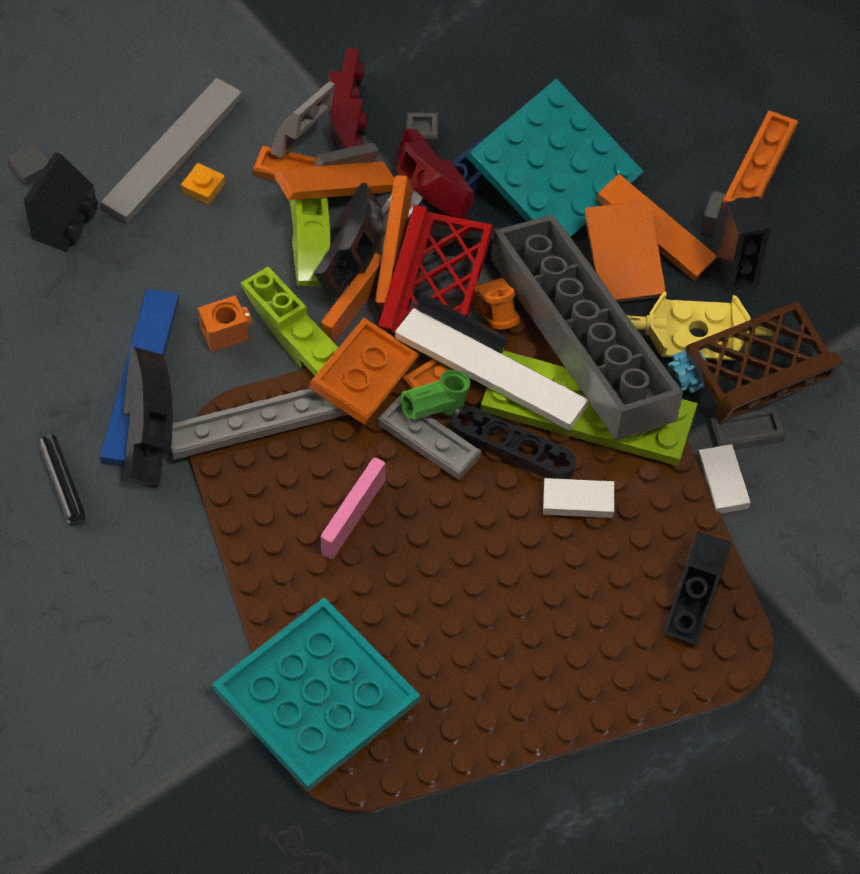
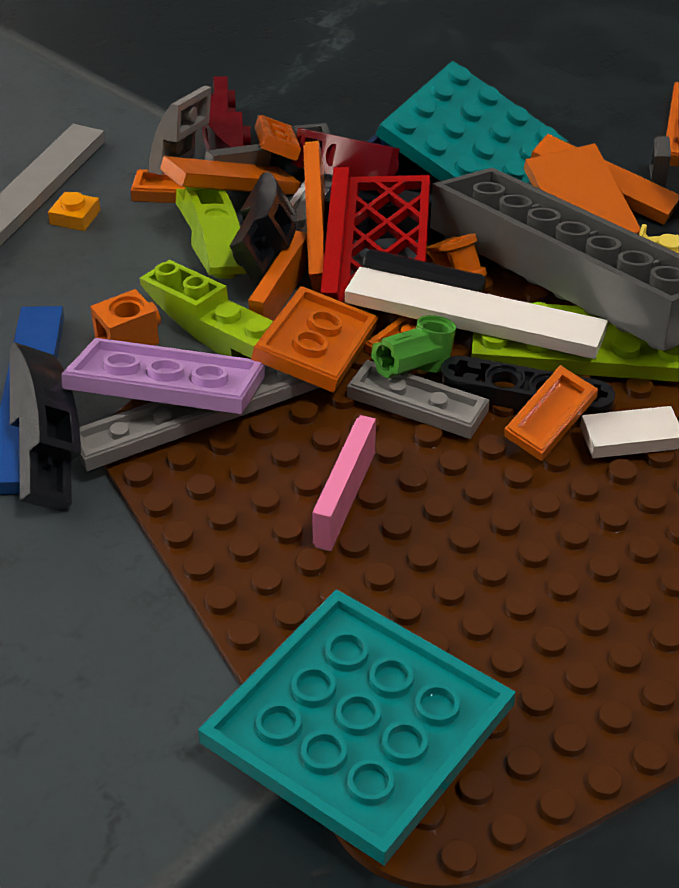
camera: 10 degrees left, 15 degrees down
none -> lavender tile [62,338,266,414]
none -> orange tile [254,115,301,161]
none -> orange tile [504,365,598,461]

